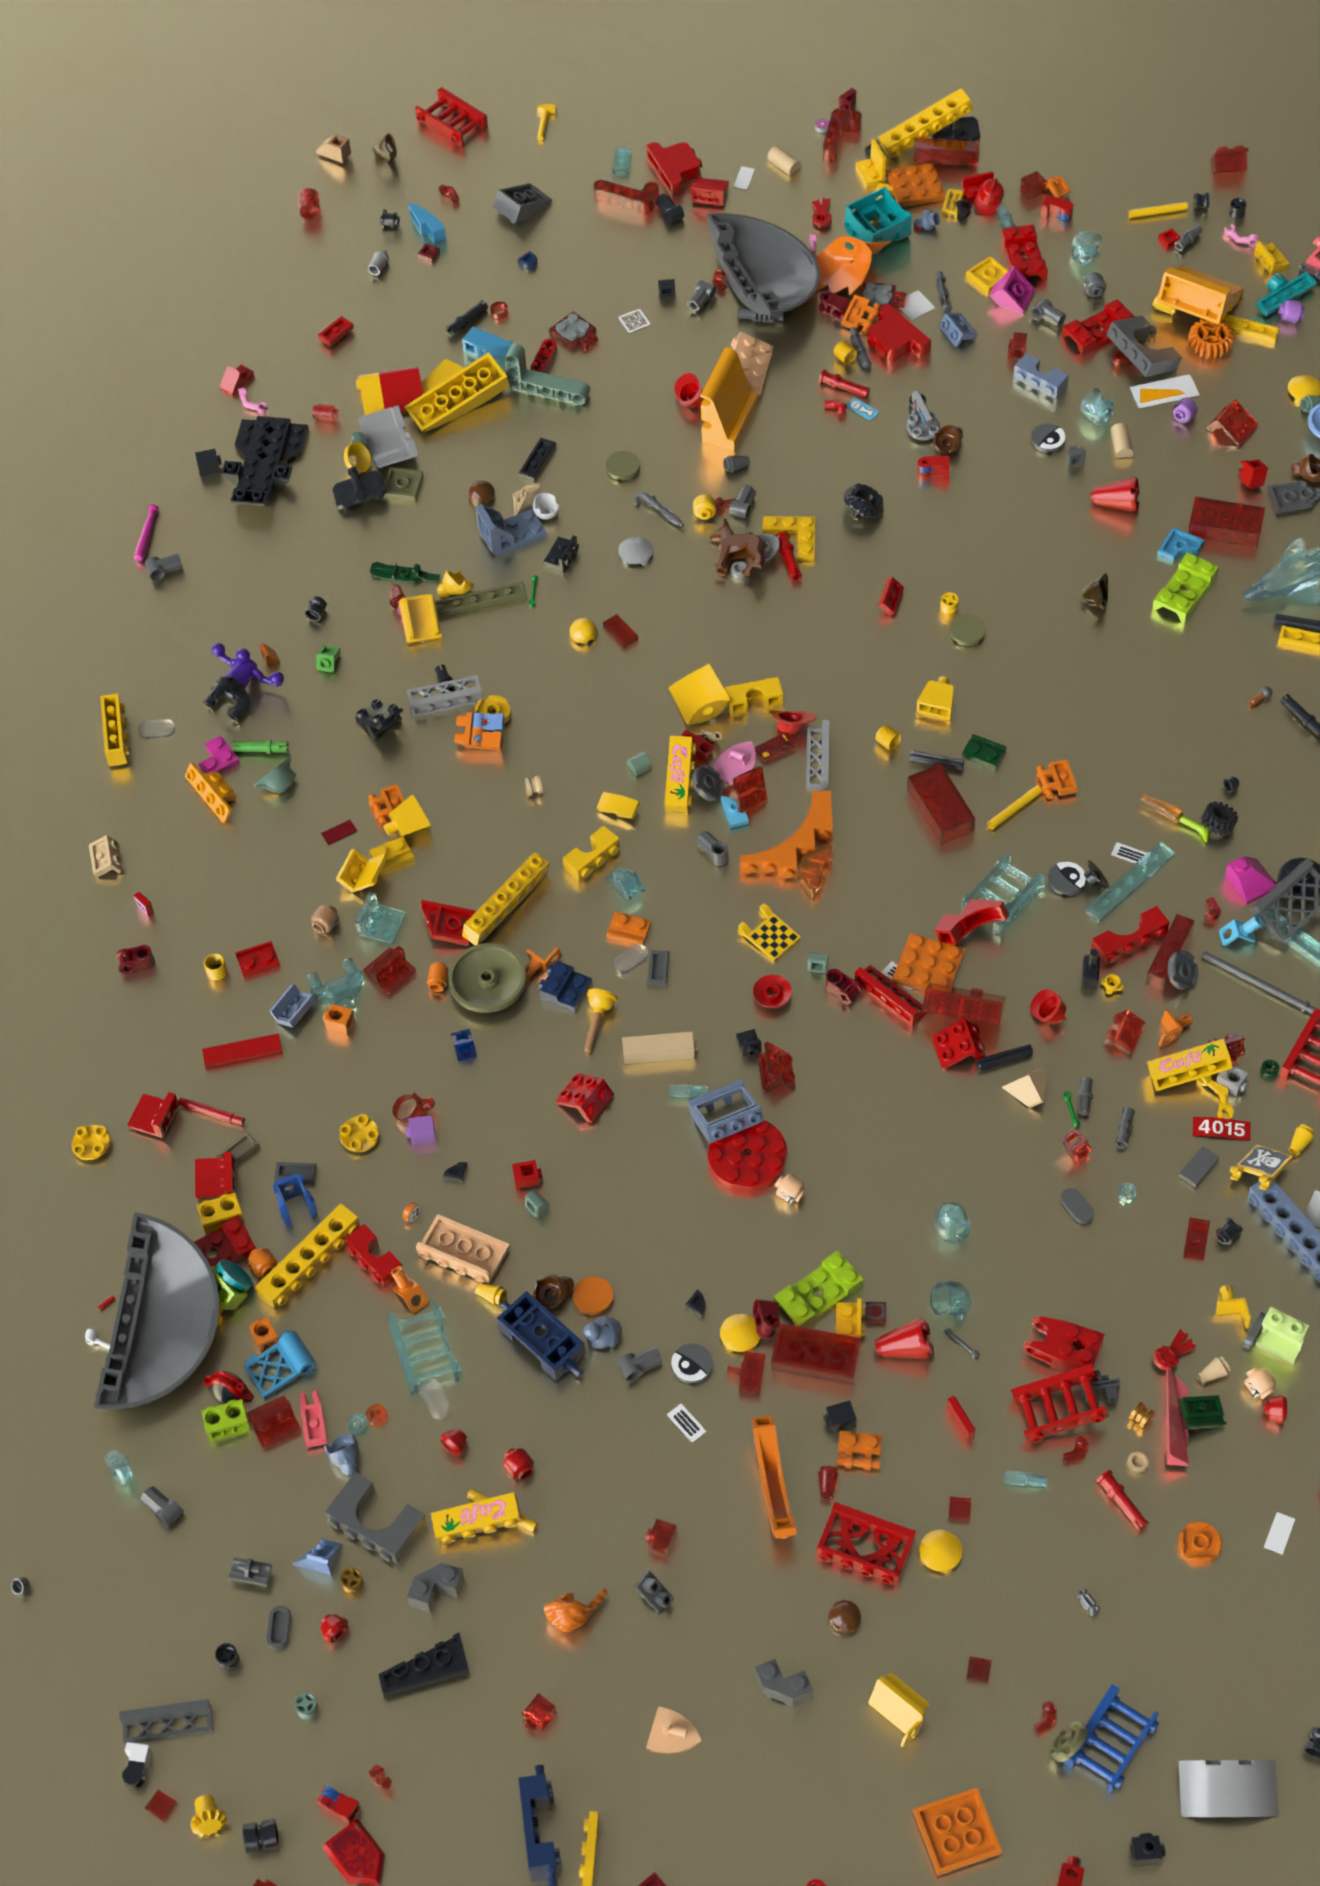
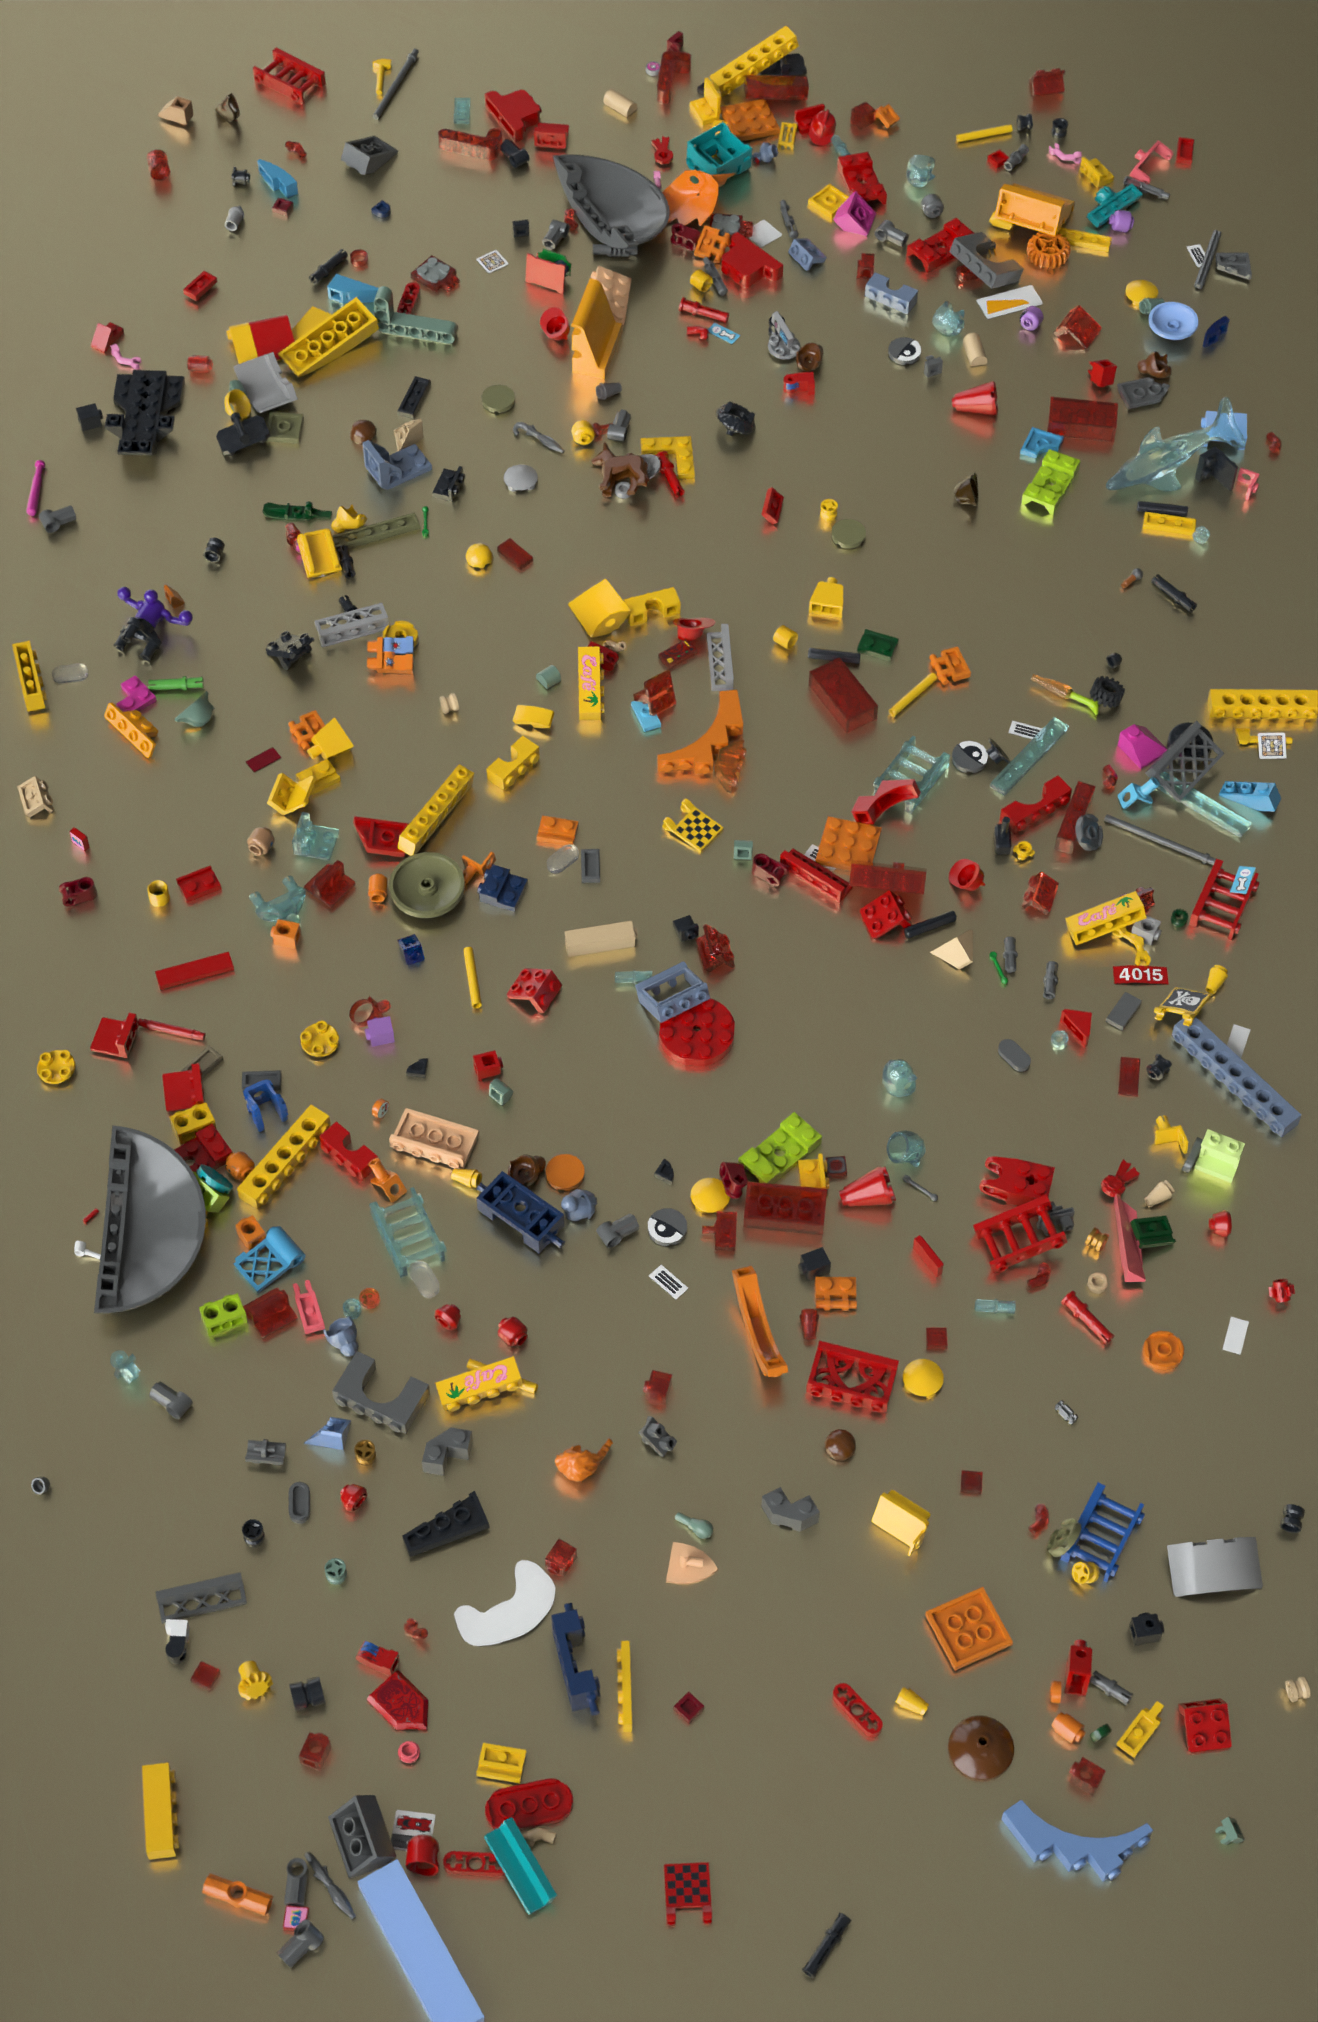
camera: 10 degrees left, 0 degrees up
red hat [203,1371,254,1403] -> none
sand blue bracket [269,984,316,1028] -> none
bright green bracket [317,645,340,672] -> none
white hair [533,493,559,520] -> none
yellow piece [584,989,618,1053] -> none
clear light blue slope [607,867,645,900] -> none
dark grey tile [692,765,724,801] -> none
dark grey piece [696,831,729,866] -> none
bright pink shield [712,741,756,789] -> none
white sticker [733,166,755,190] -> none
red dish [753,974,792,1009] -> none
light nougat head [775,1174,806,1204] -> none
black tile [956,200,972,217] -> none
red leg [1041,194,1074,220] -> none
clear red brick [1060,1128,1092,1162] -> none
orange bracket [1158,1010,1193,1047] -> none
light nougat head [1244,1366,1276,1399] -> none
none -> black pin [337,545,355,578]
none -> dark grey bar [373,48,419,120]
none -> white sticker [454,1560,555,1646]
none -> yellow piece [464,947,482,1008]
none -> piece [525,249,571,294]
none -> sand green piece [675,1512,714,1539]
none -> red slope [1060,1009,1092,1047]
none -> yellow wheel [1072,1561,1099,1584]

